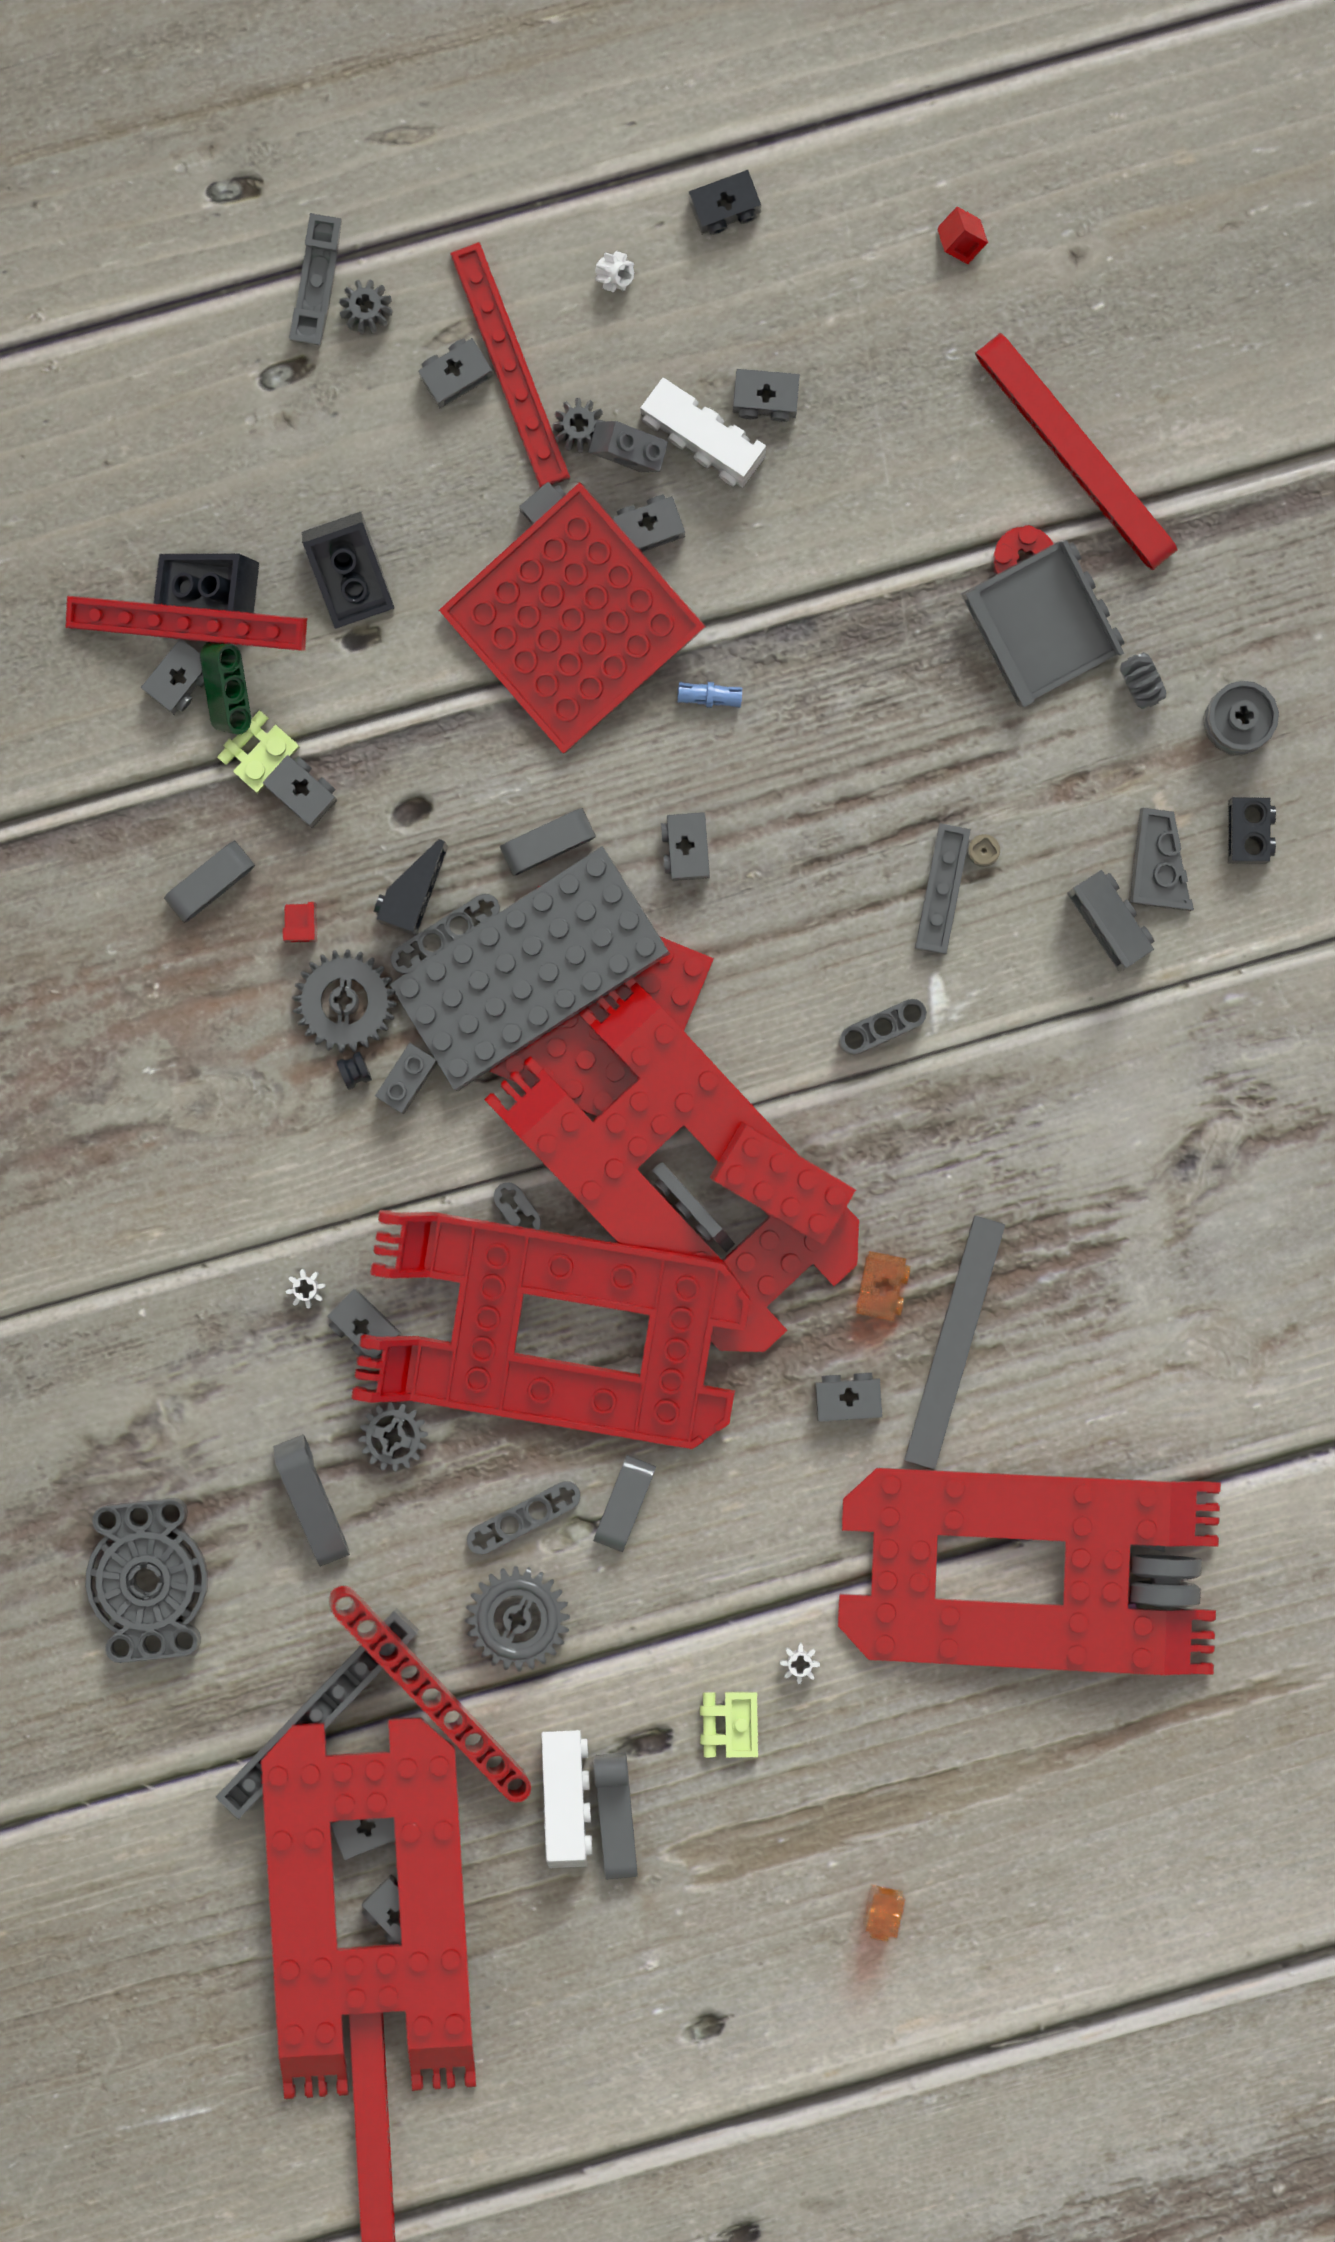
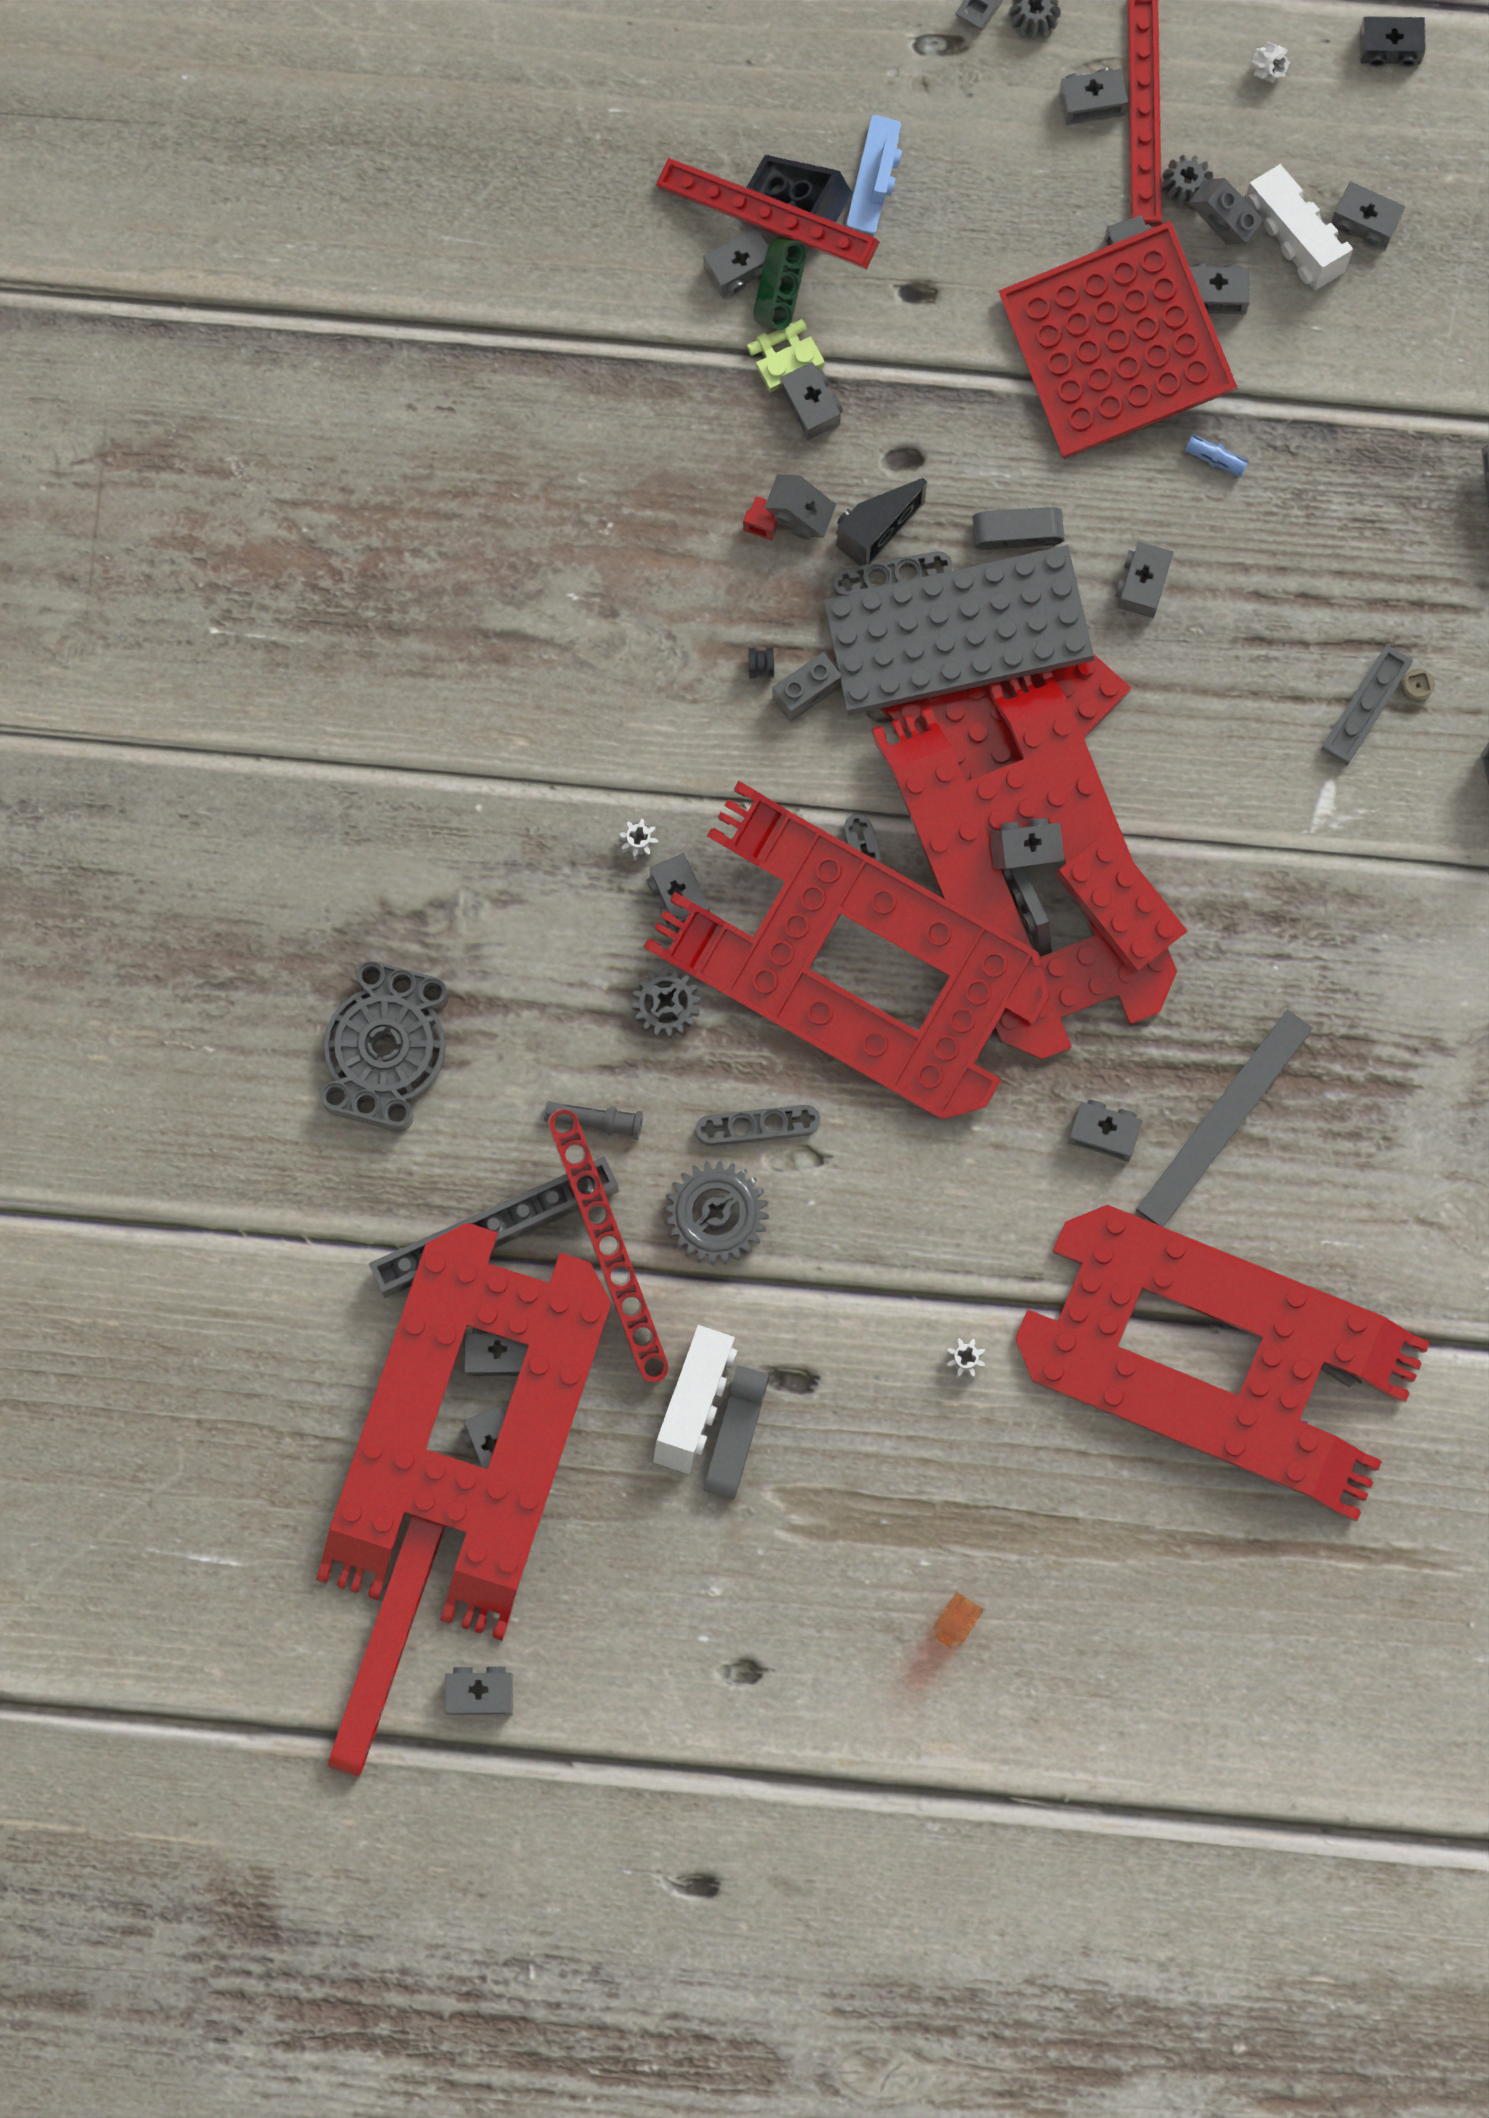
camera: 20 degrees right, 10 degrees down
dark grey beam [164,841,255,923] -> none
dark grey beam [273,1434,350,1567] -> none
dark grey gear [292,949,397,1054] -> none
black slope [302,511,395,629] -> none
dark grey beam [593,1455,657,1553] -> none
yellowish green plate [700,1692,758,1758] -> none
dark grey beam [839,999,927,1055] -> none
clear orange brick [855,1251,911,1321] -> none
dark grey wheel [1130,1555,1202,1607] -> none
none -> dark grey brick [445,1667,513,1715]
none -> dark grey pin [544,1101,643,1140]
none -> dark grey brick [765,474,836,540]
none -> light blue bracket [846,115,902,235]
none -> dark grey brick [989,818,1064,869]

